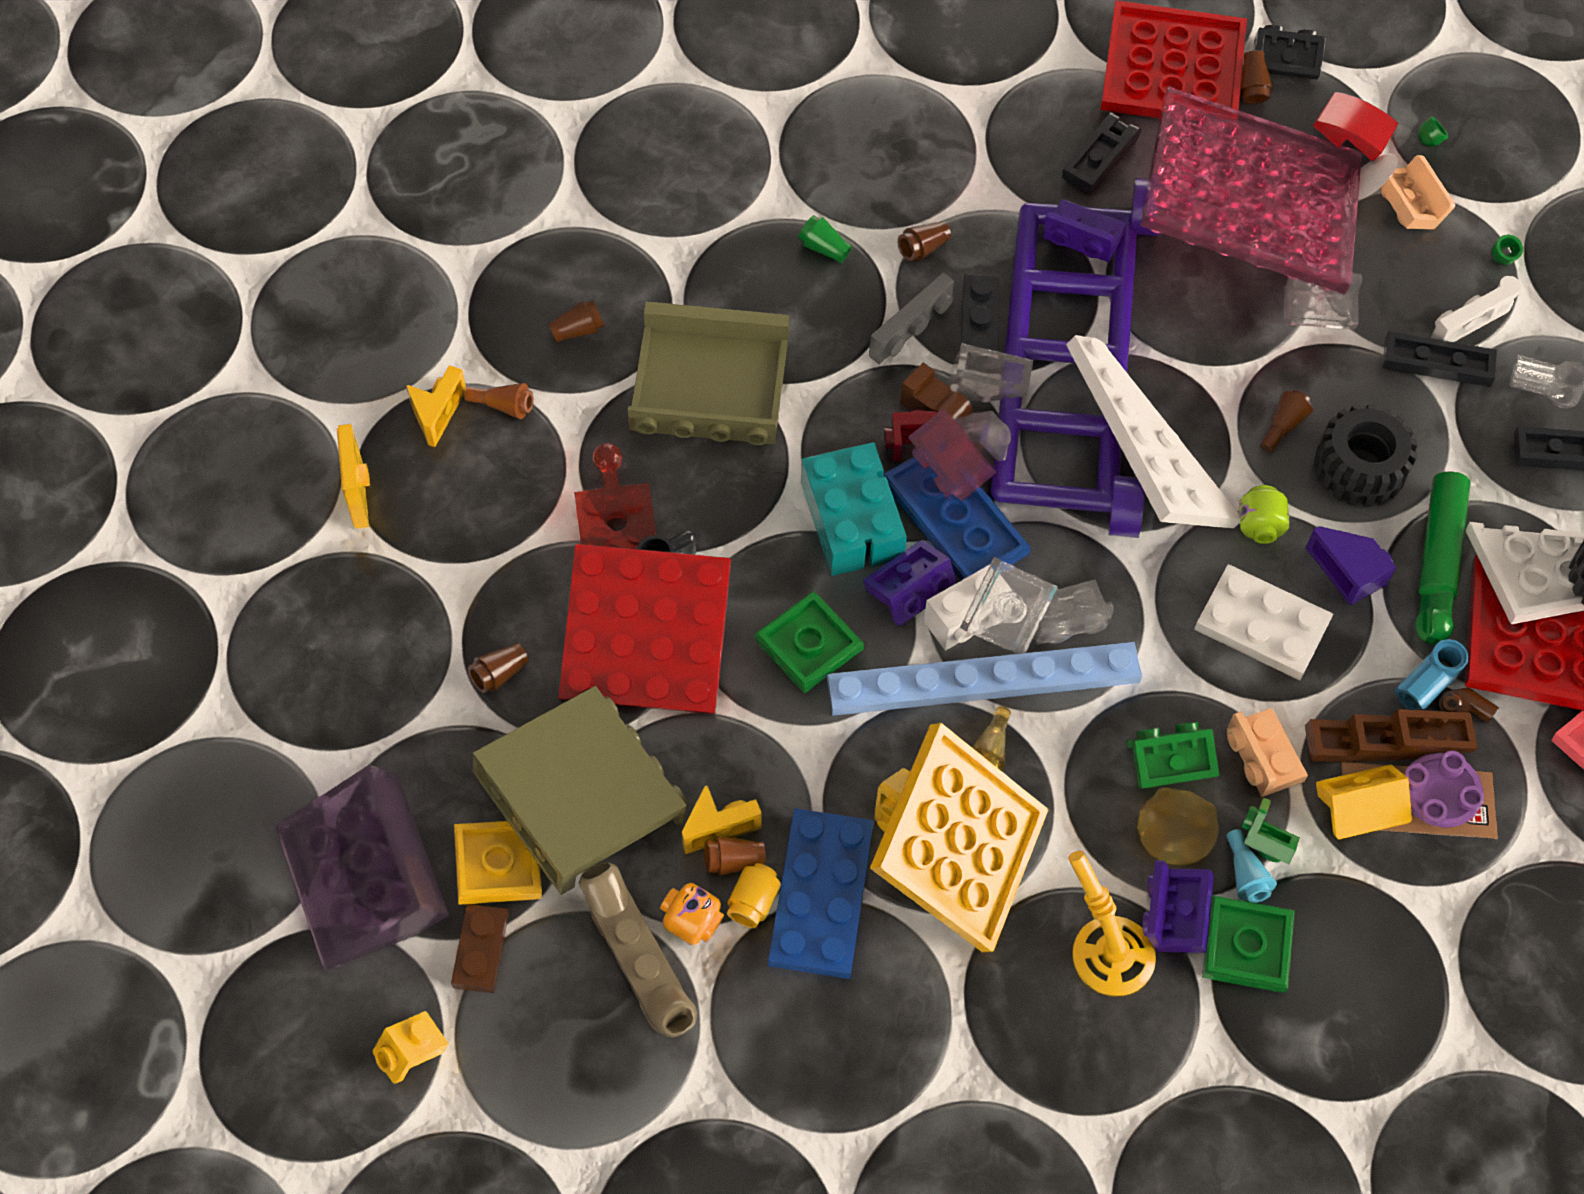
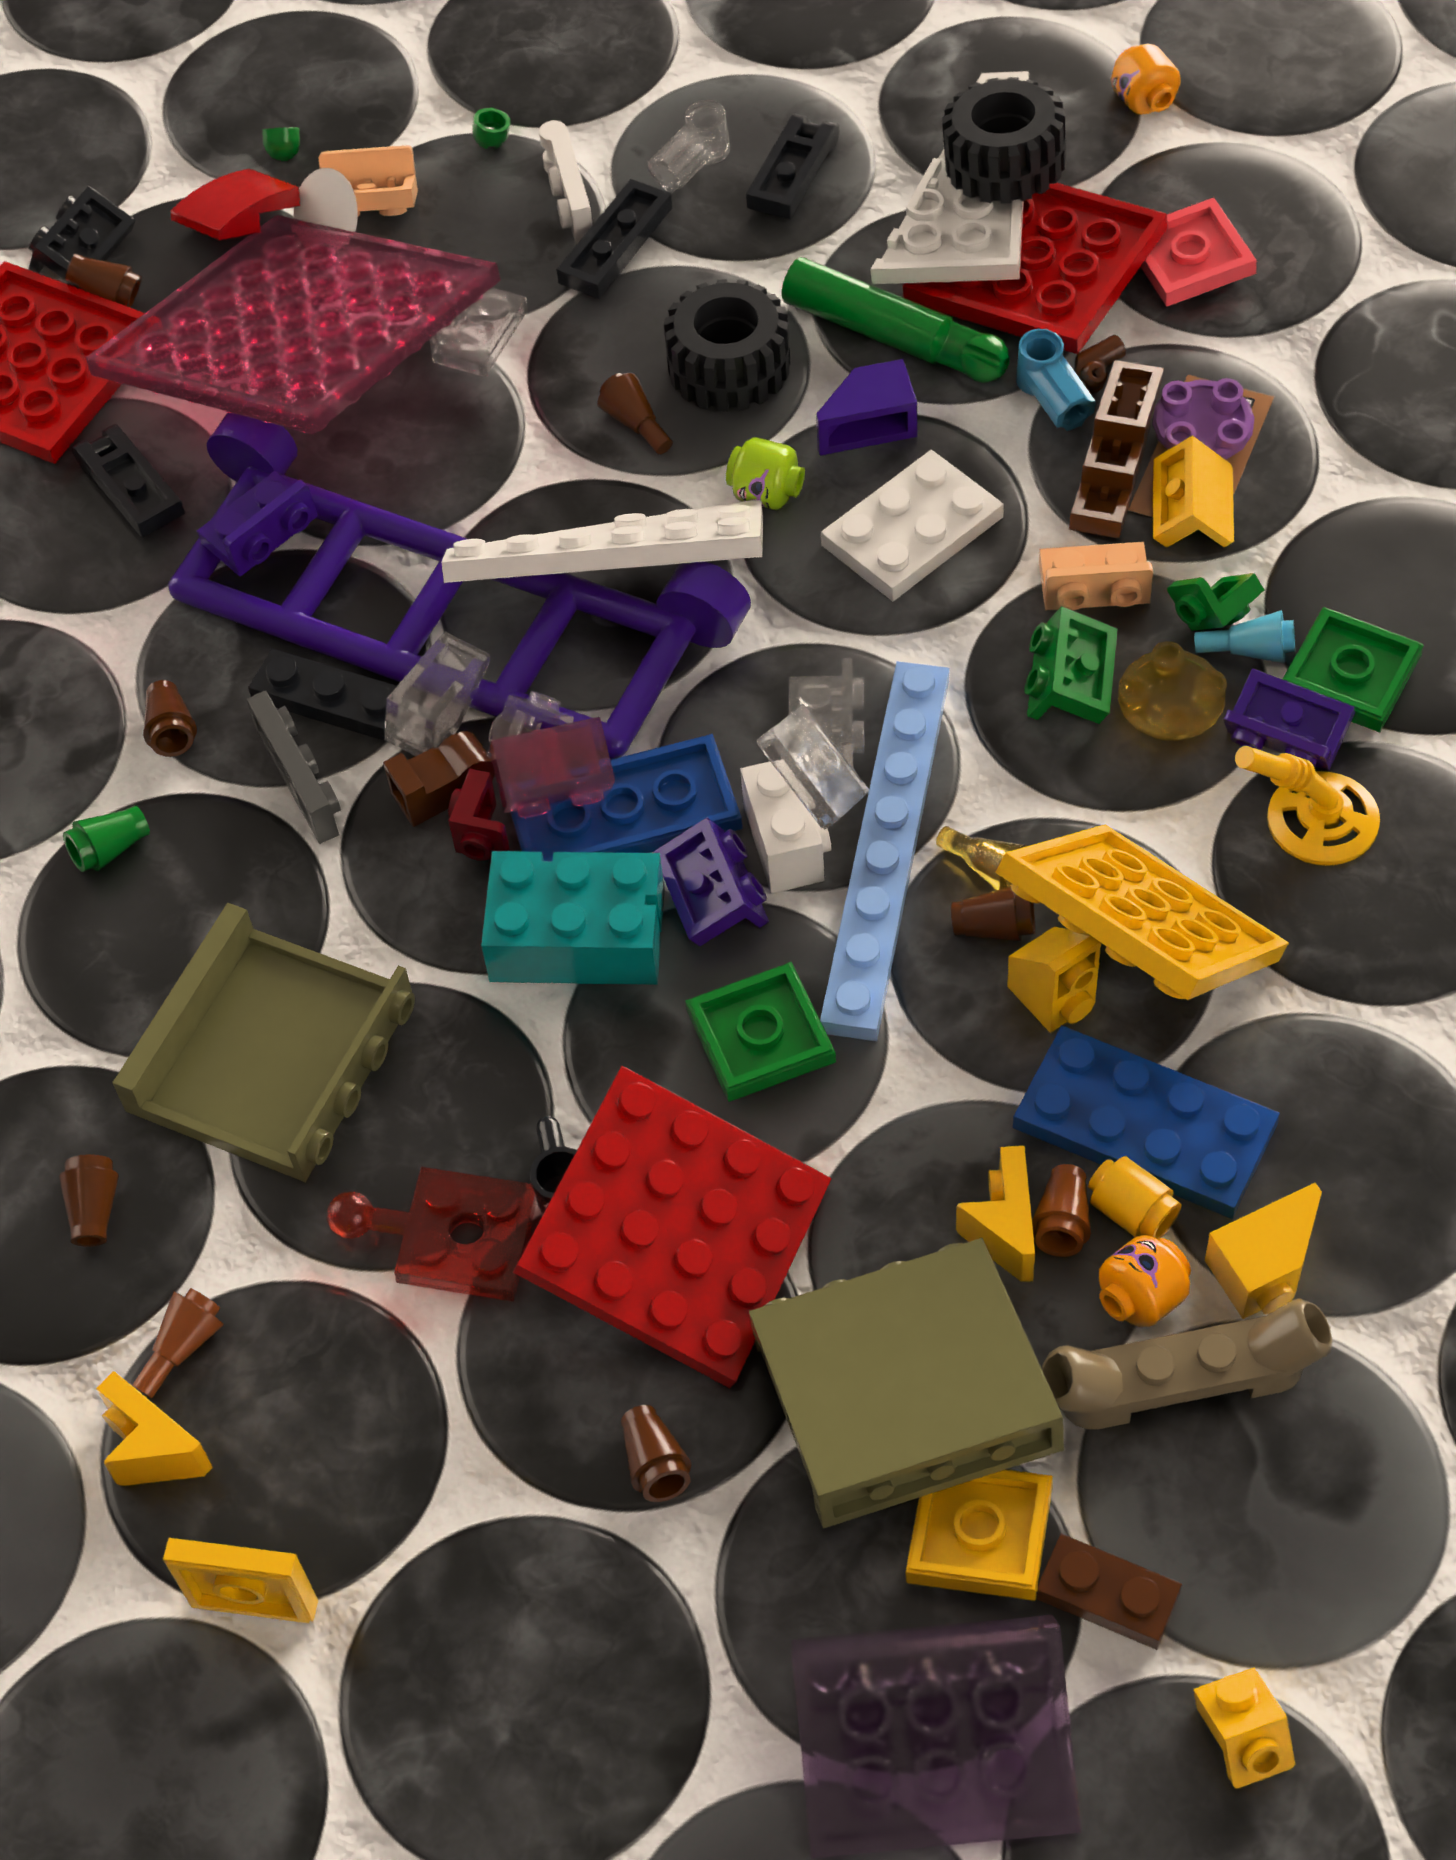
camera: 65 degrees left, 5 degrees down
none -> yellow slope [1205,1182,1322,1319]

